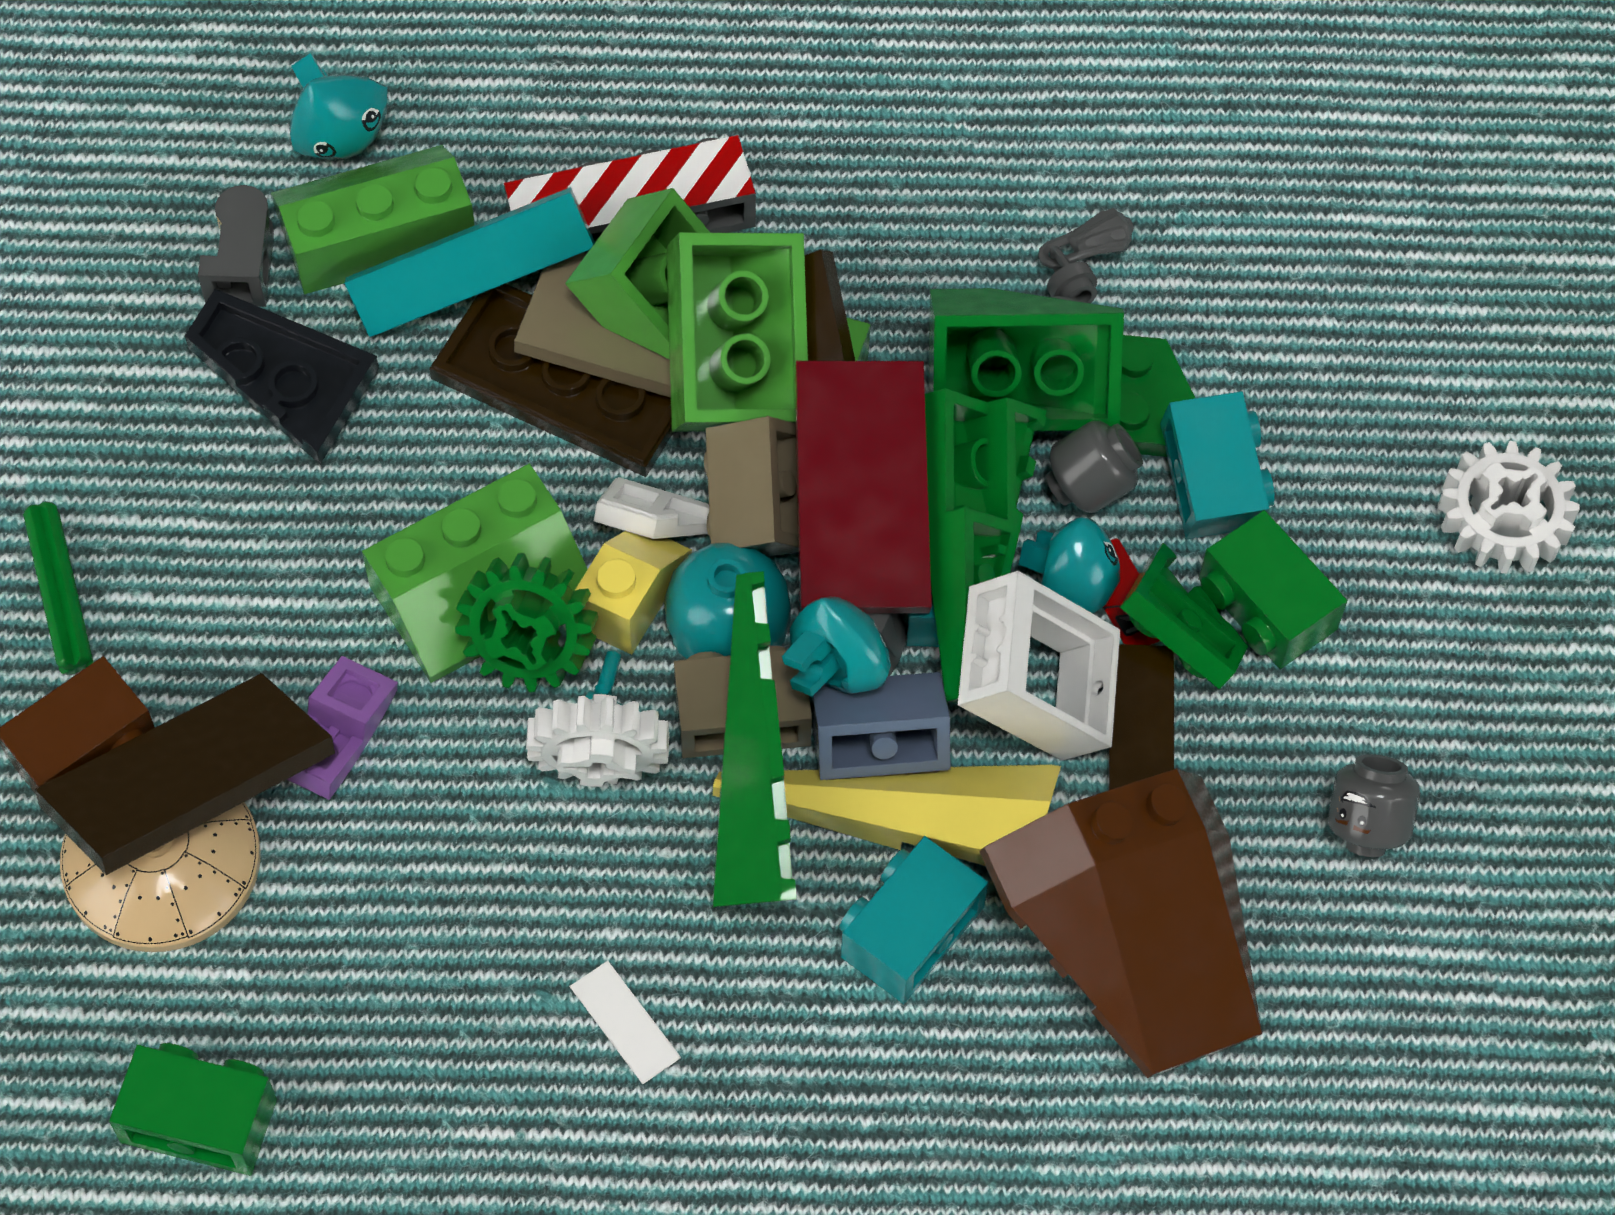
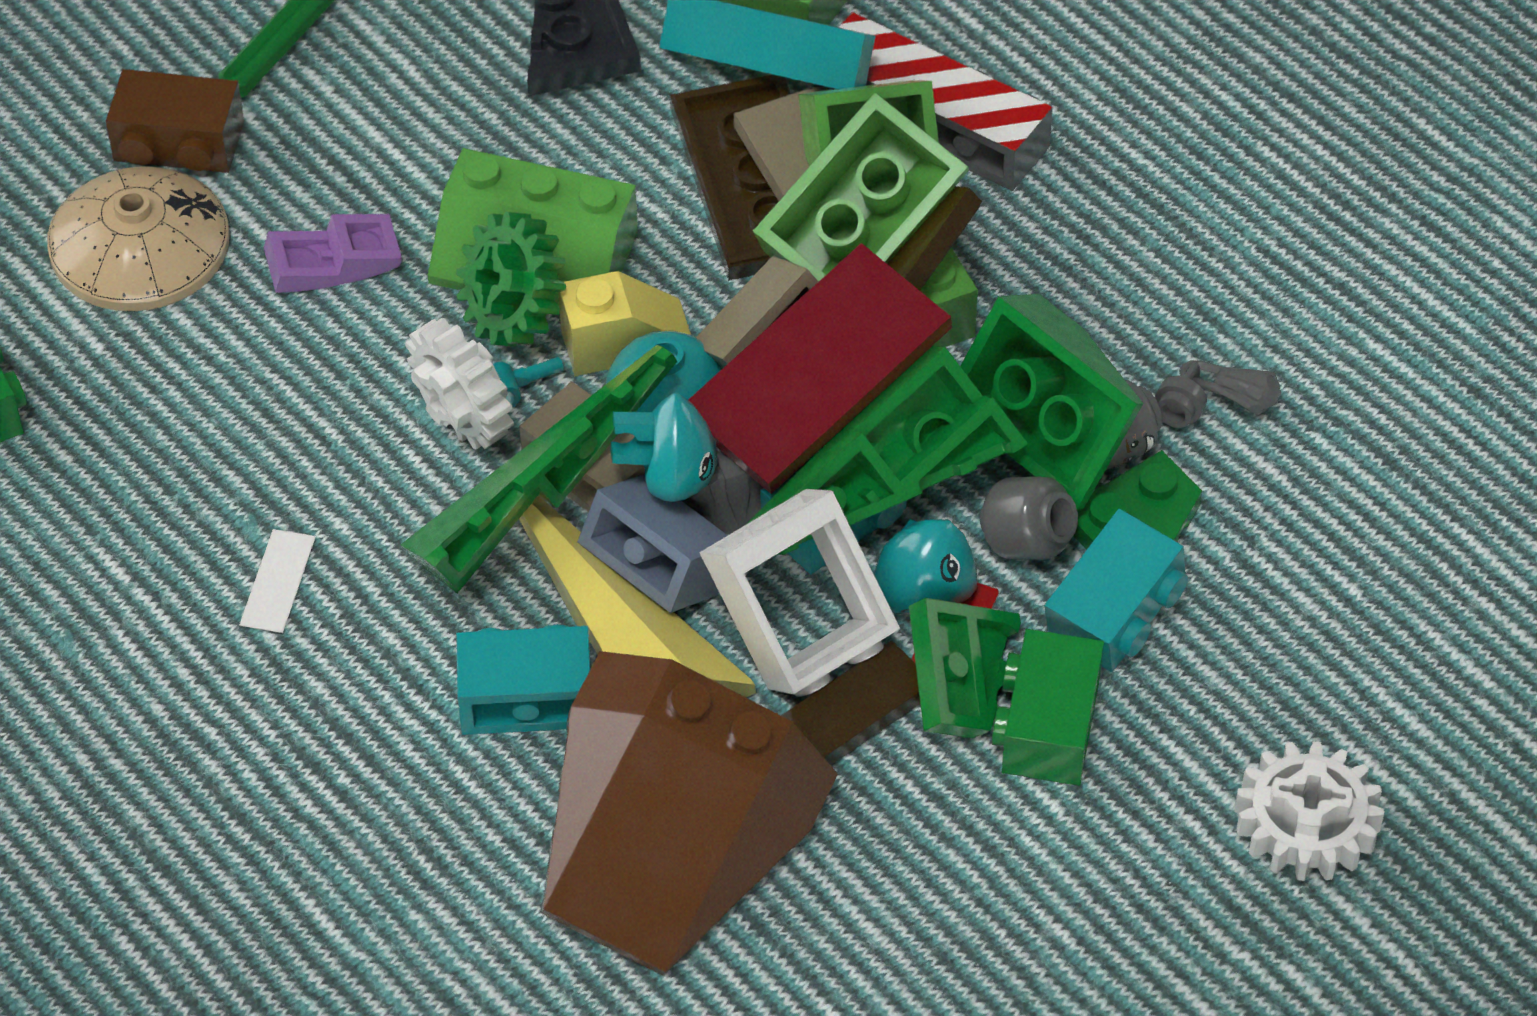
camera: 50 degrees right, 10 degrees down
dark brown tile [35,673,335,875] -> none
white tile [594,477,709,539] -> none
dark grey head [1328,754,1420,857] -> none

